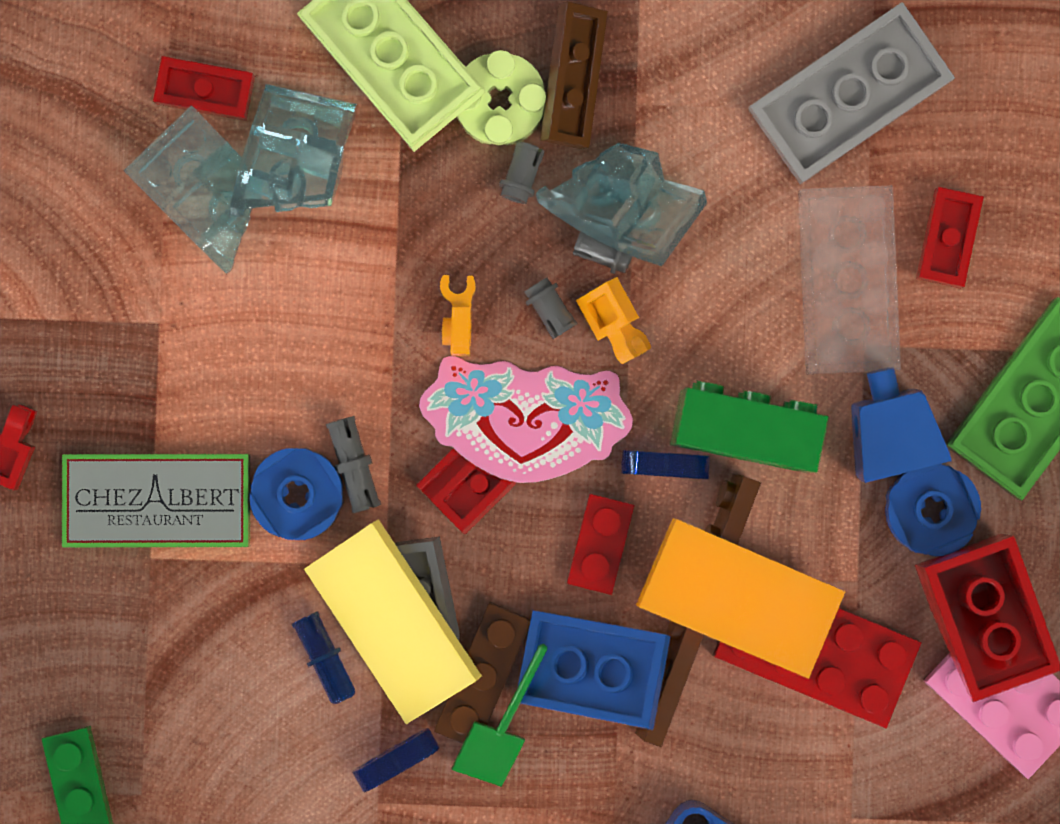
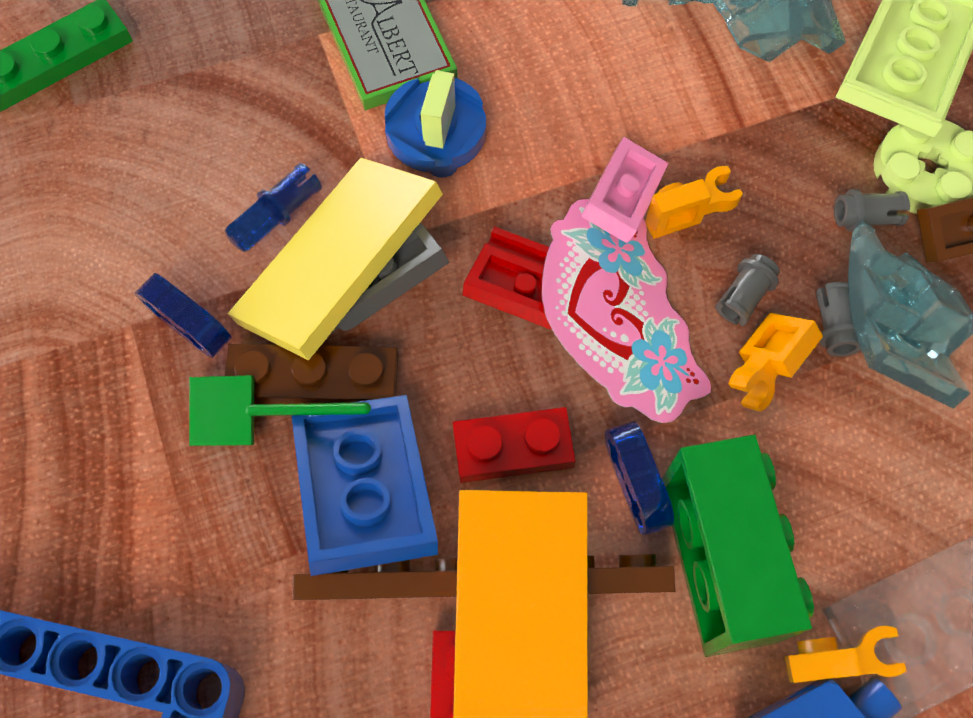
camera: 70 degrees right, 20 degrees down
dark grey pin [326,416,381,513] -> none
none -> yellowish green tile [421,70,456,149]
none -> bright pink plate [581,137,669,244]
none -> light orange plate [784,626,907,683]

